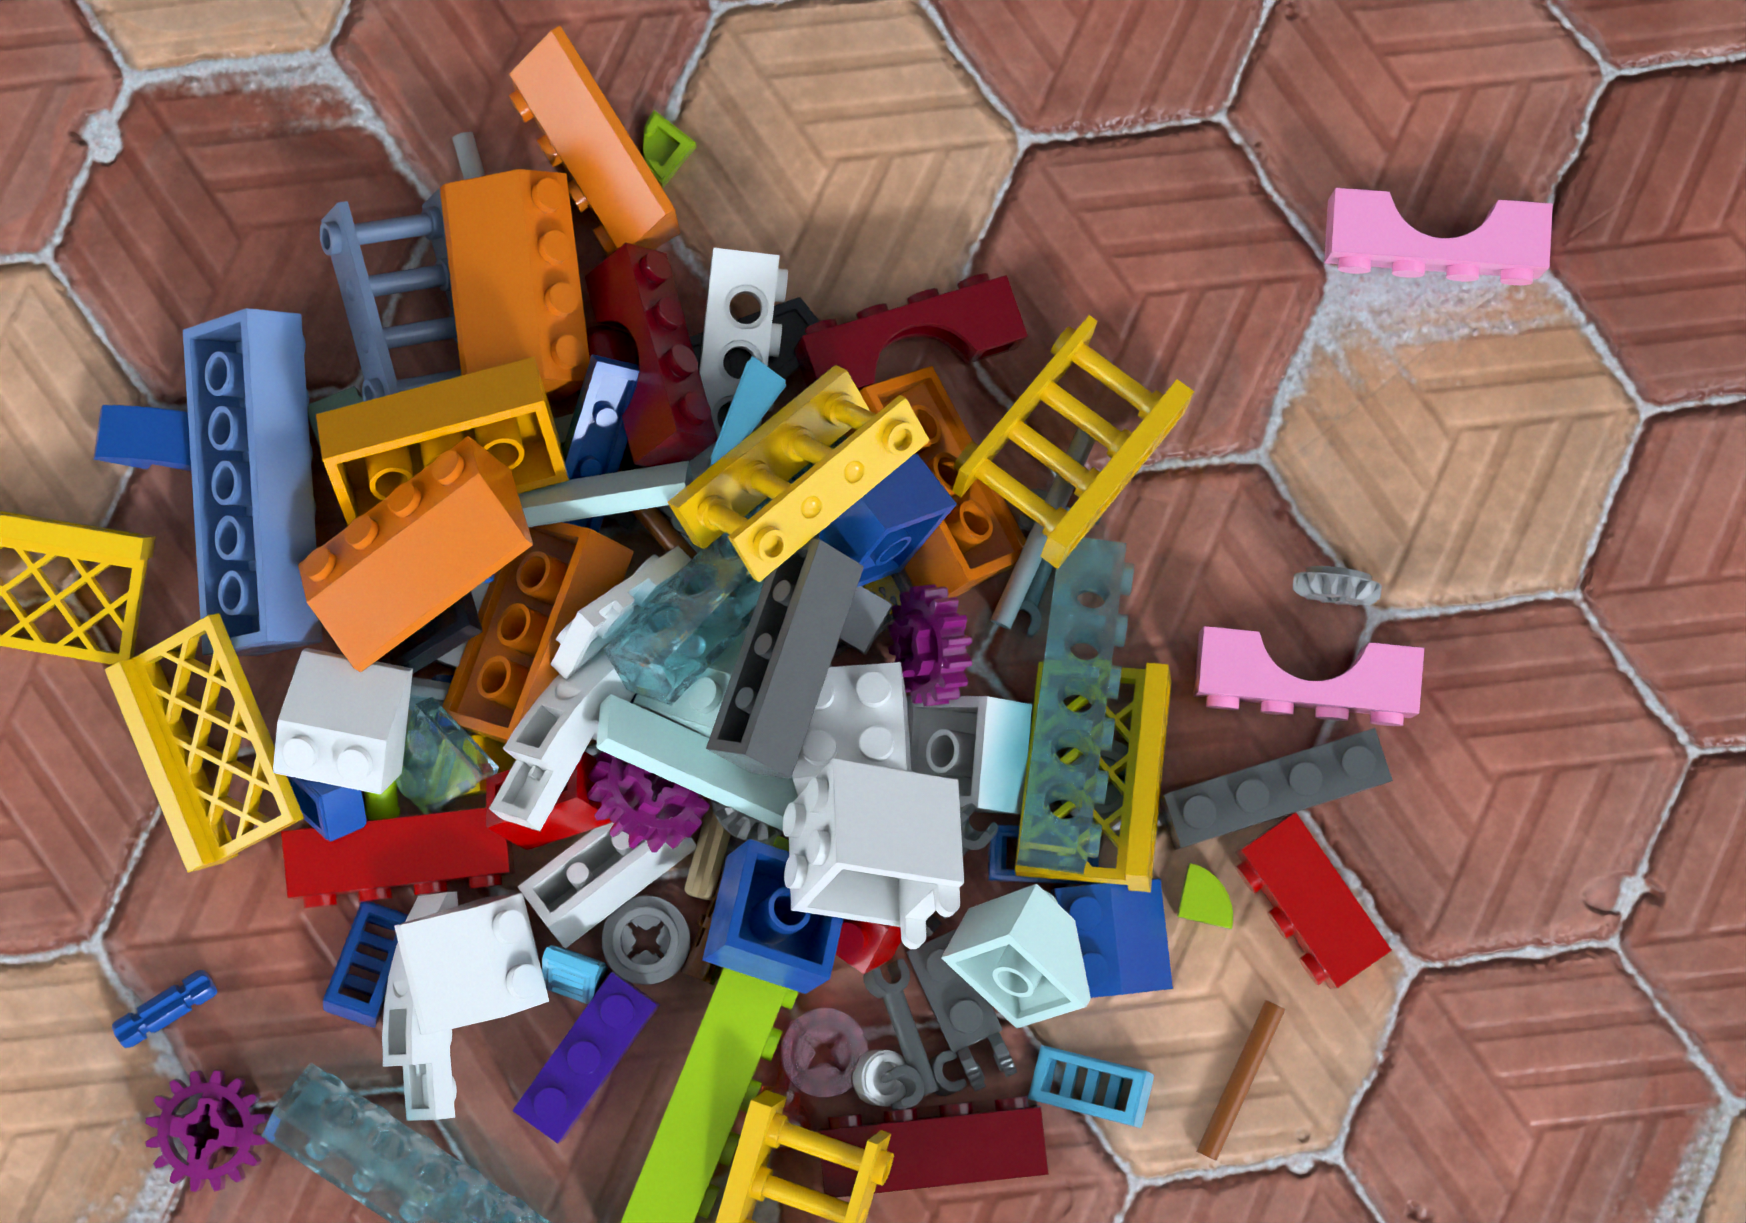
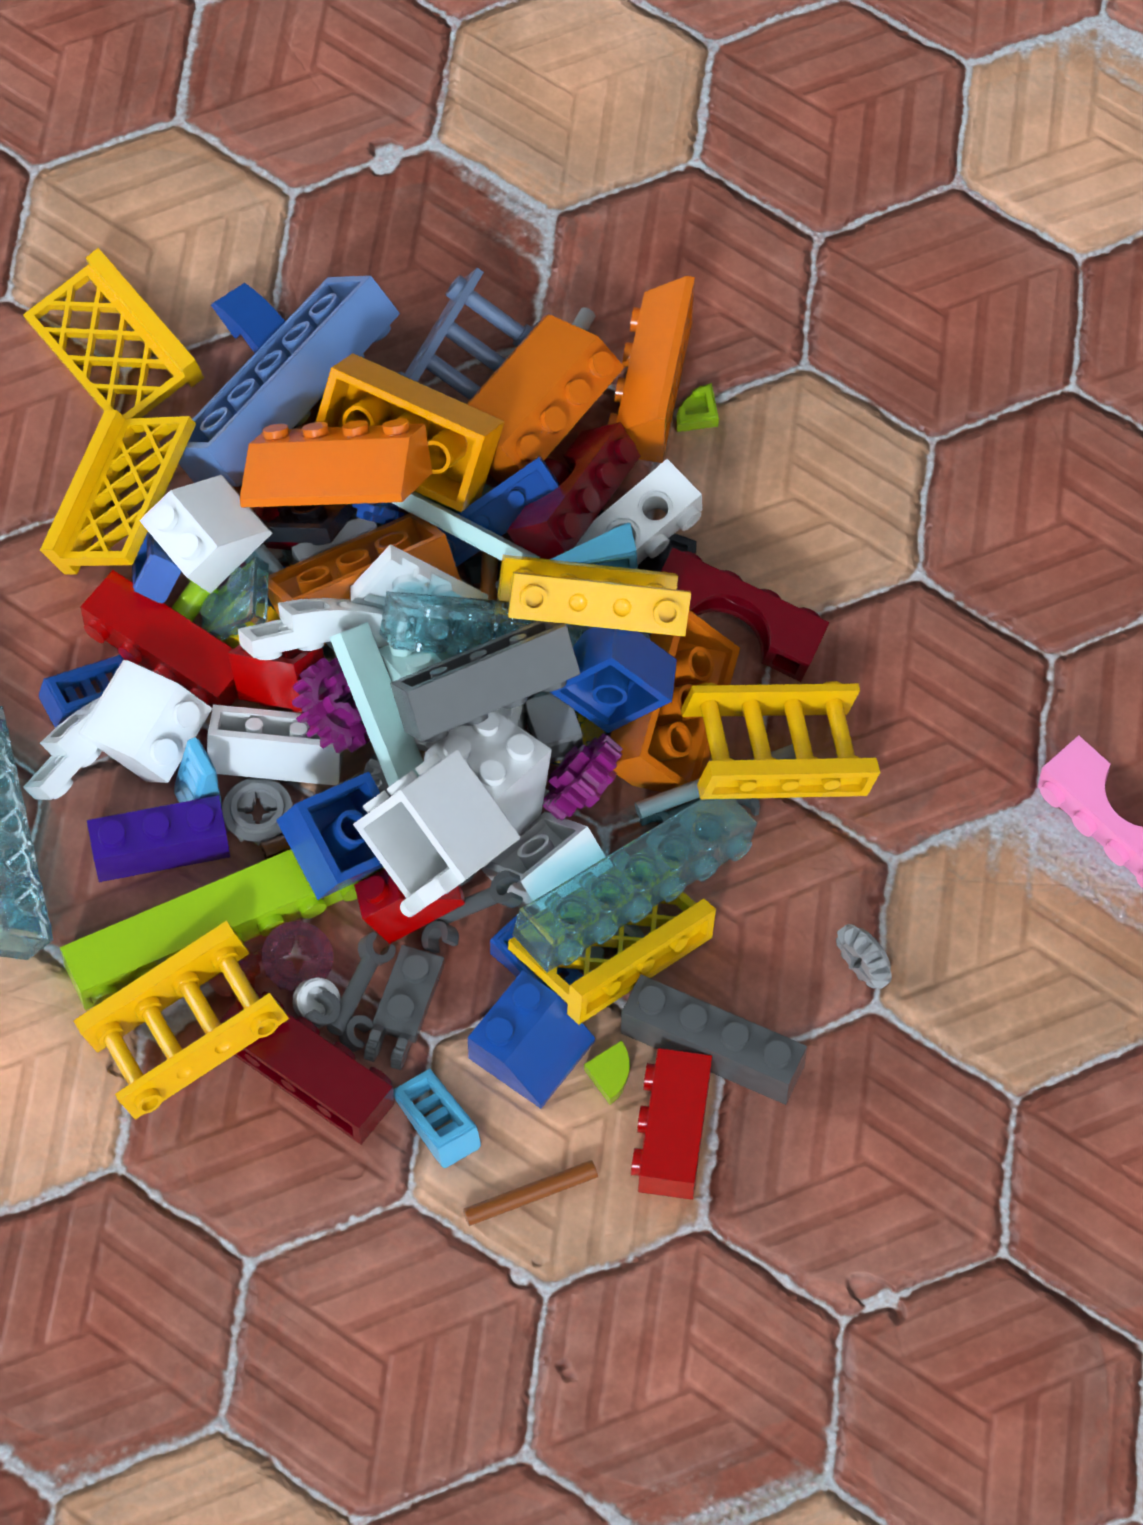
camera: 45 degrees right, 20 degrees down
light aqua slope [941,884,1091,1028] -> none
bright pink arch [1193,626,1424,726] -> none

